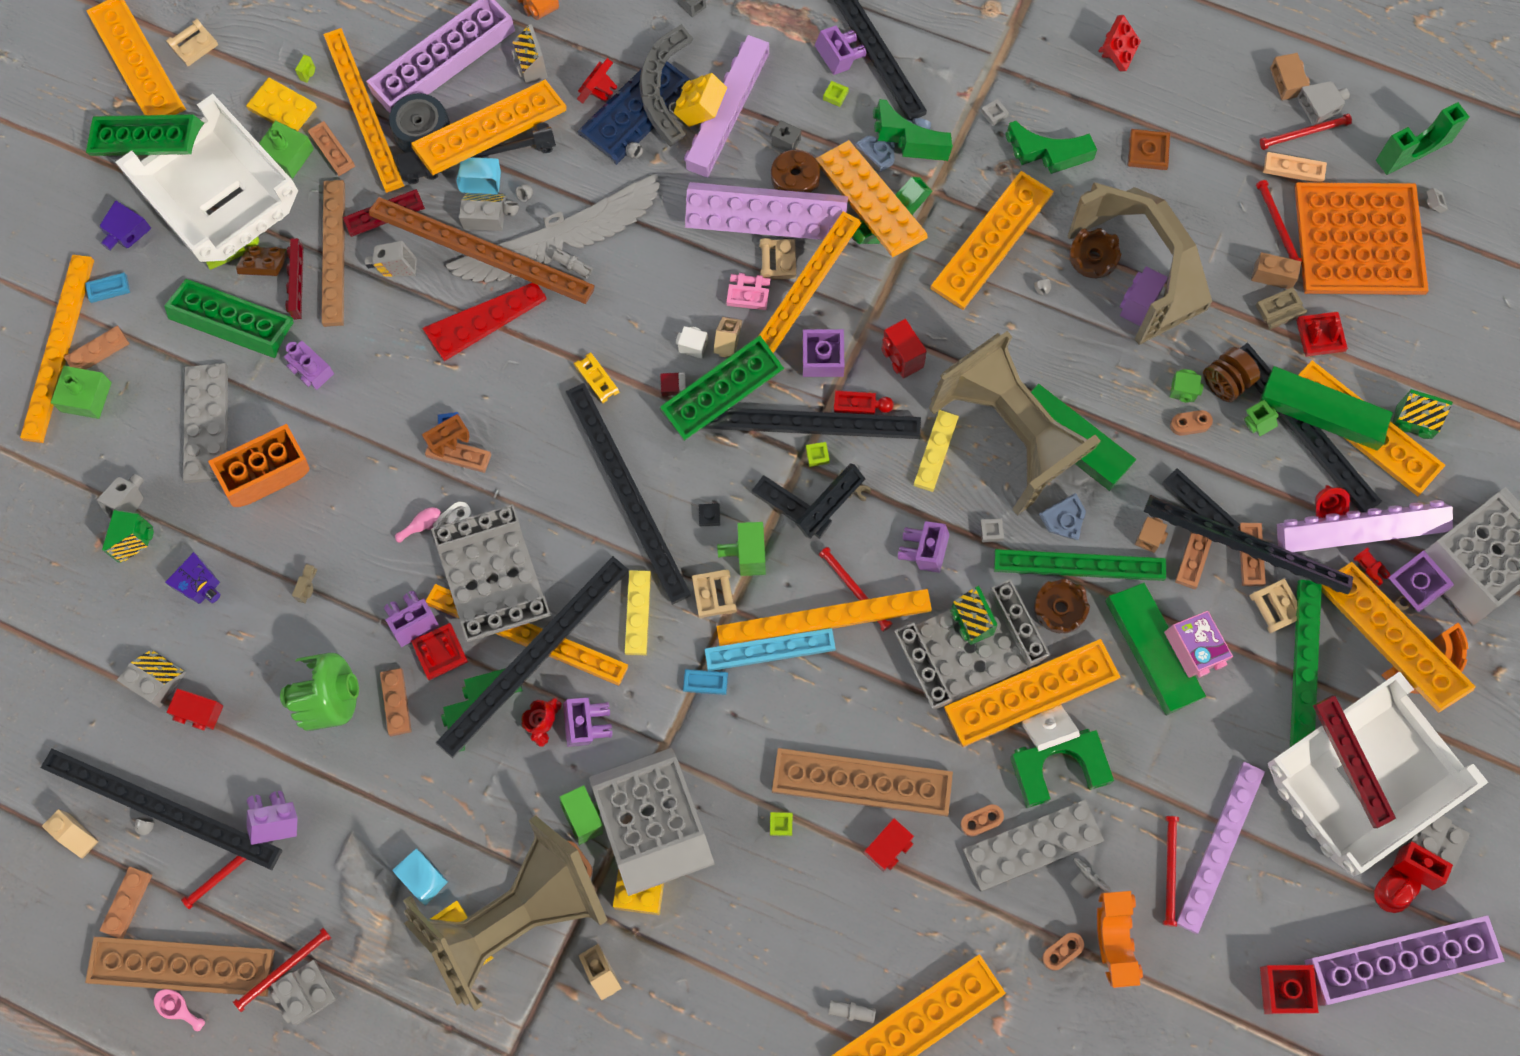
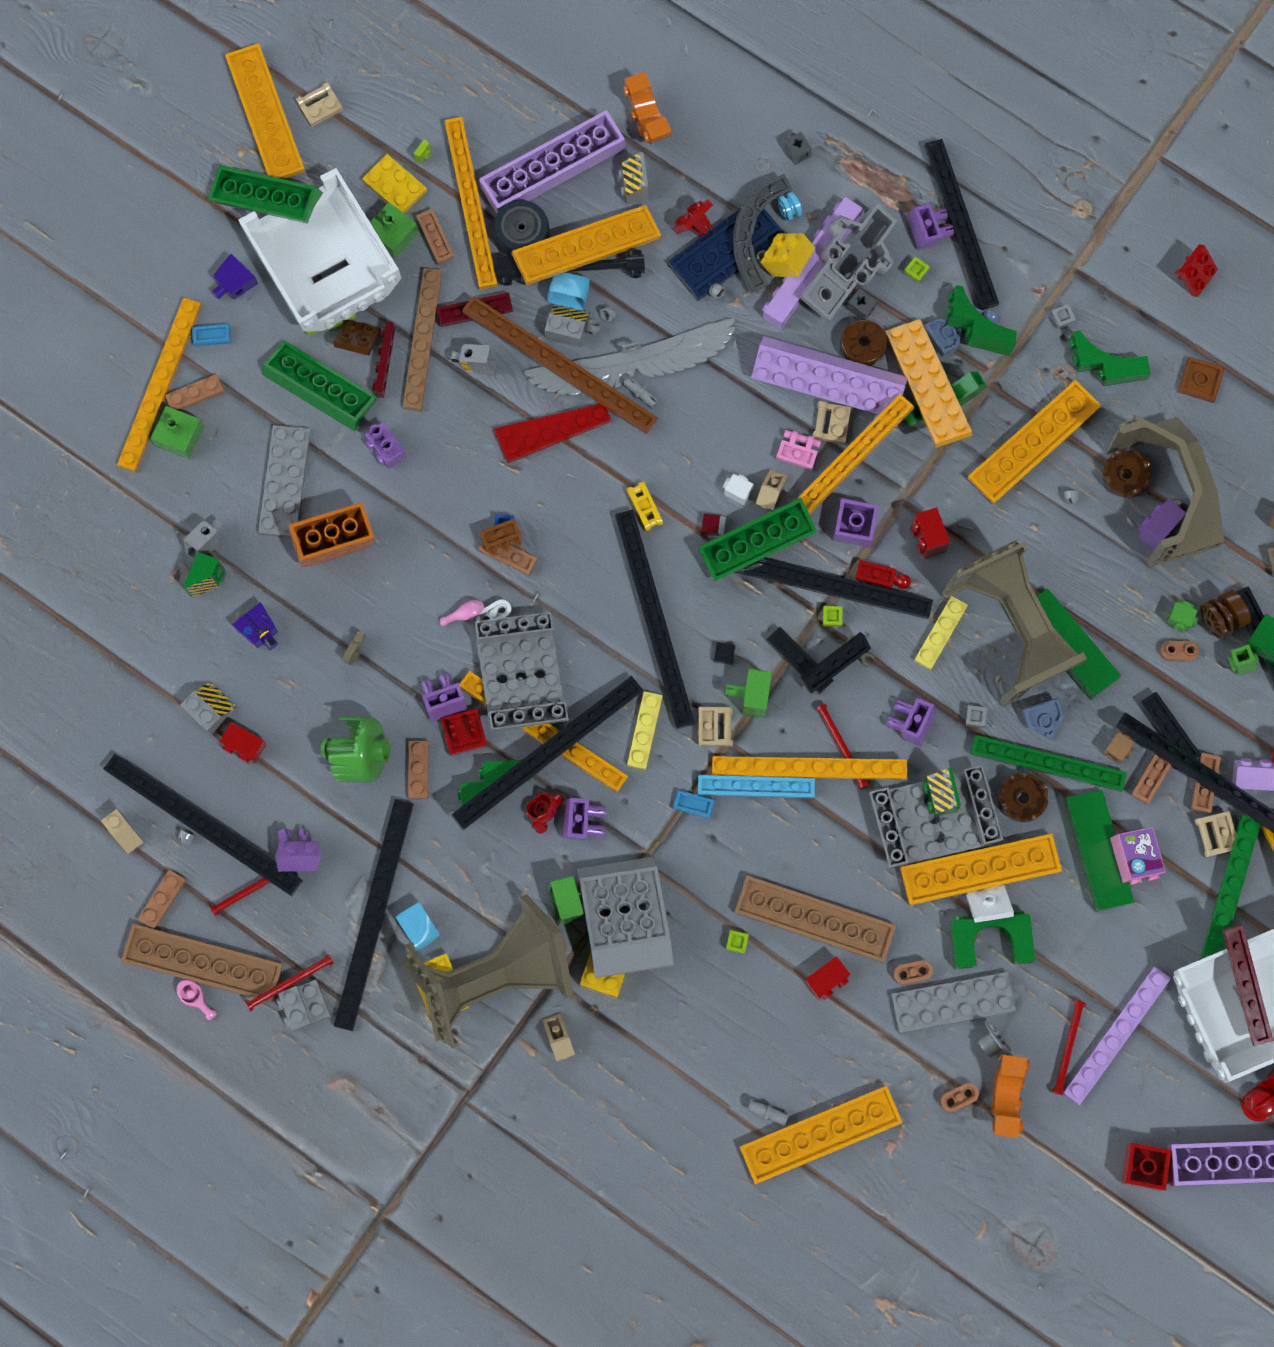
camera: 10 degrees right, 5 degrees up
none -> black plate [334,799,414,1031]
none -> medium azure wheel [778,192,802,221]
none -> light grey piece [800,203,898,321]

